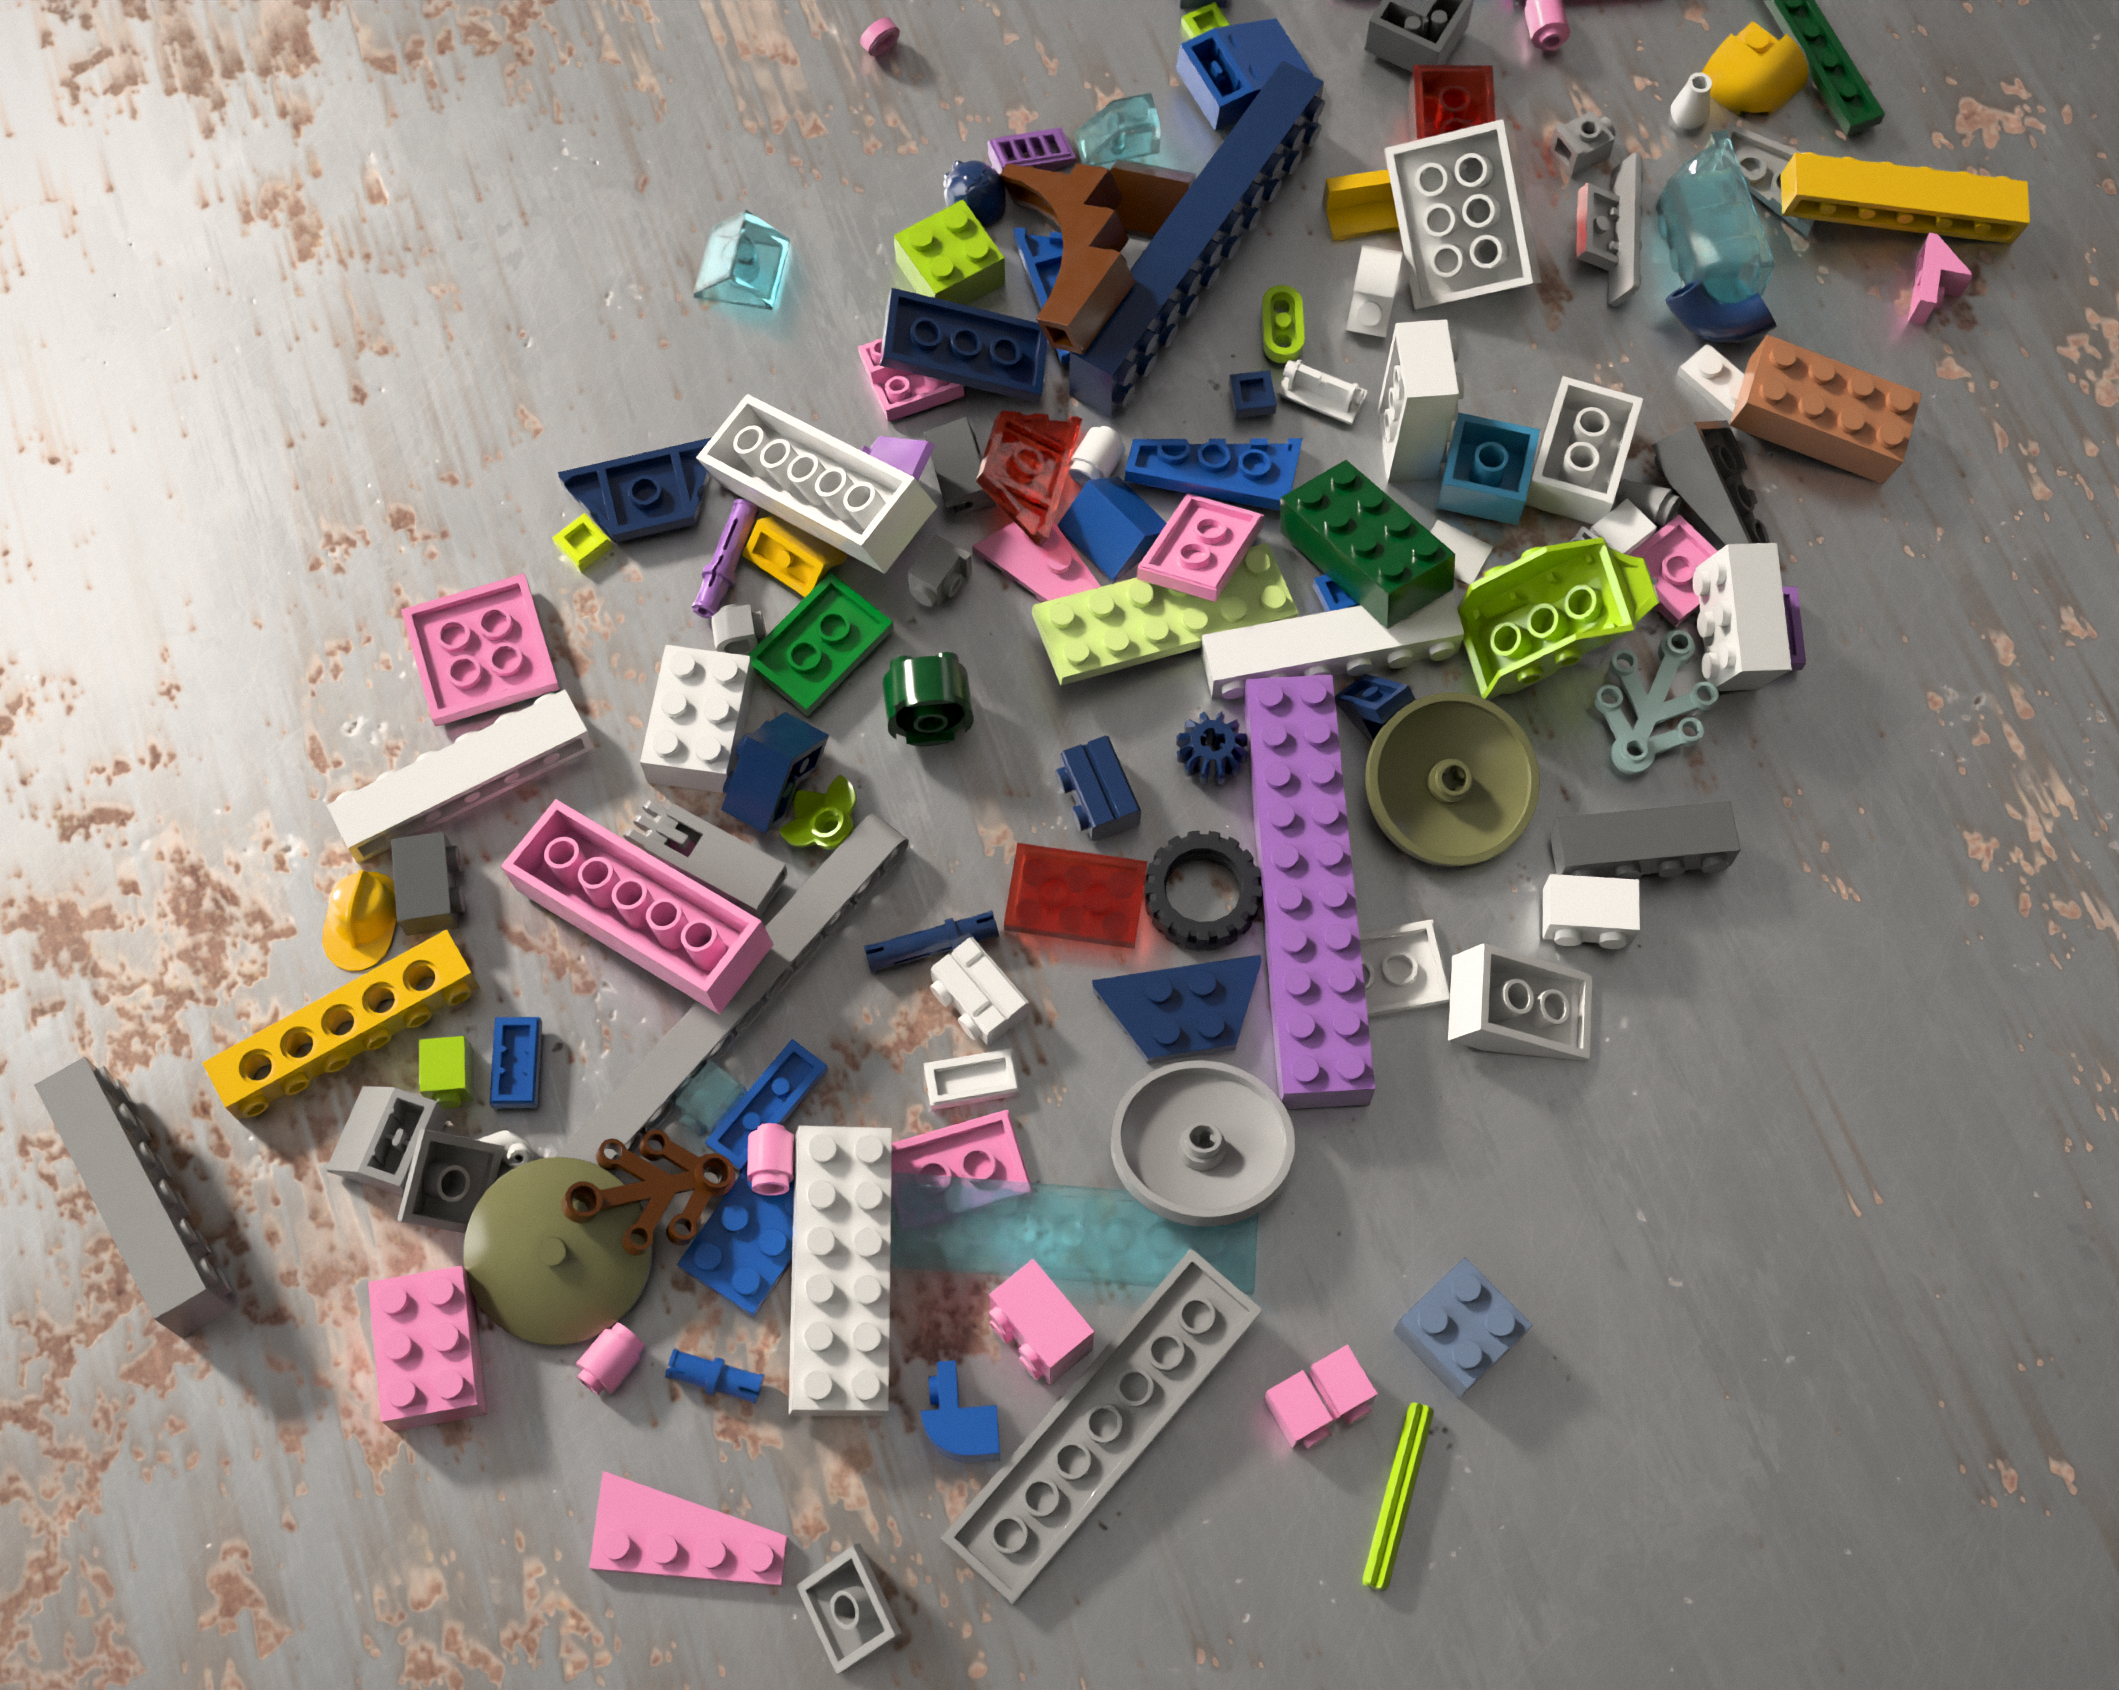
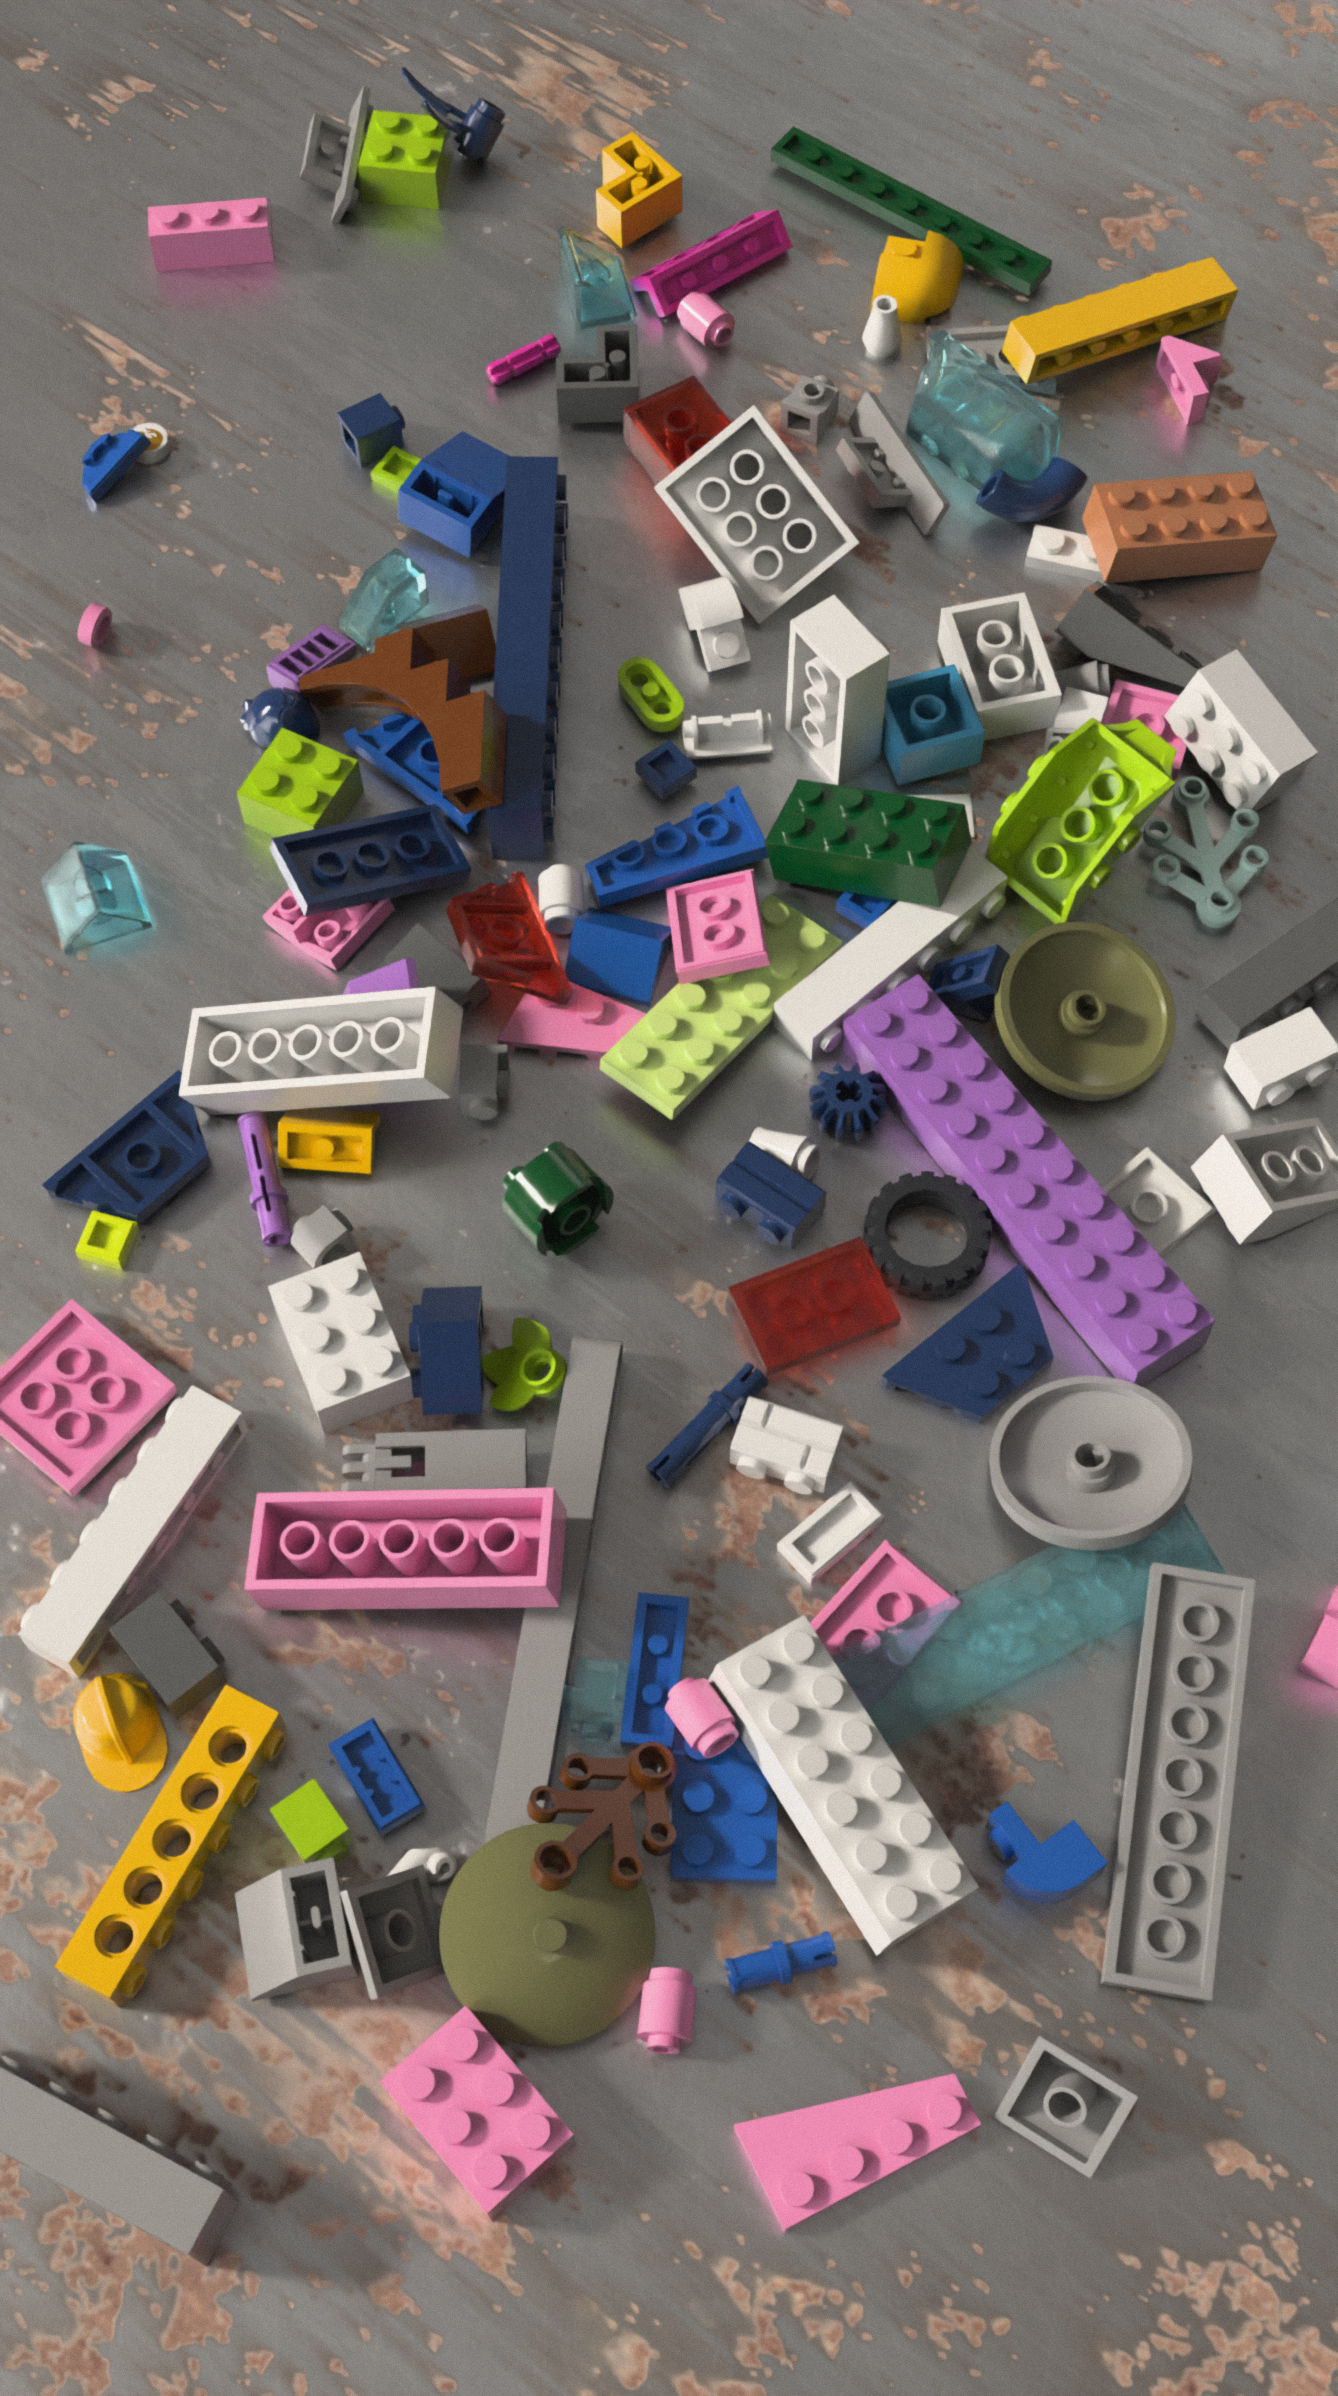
camera: 30 degrees left, 5 degrees down
green plate [747,572,894,716] -> none
bright pink brick [988,1259,1094,1386] -> none
yellow panel [1322,169,1400,241] -> none
none -> white cone [749,1127,822,1180]

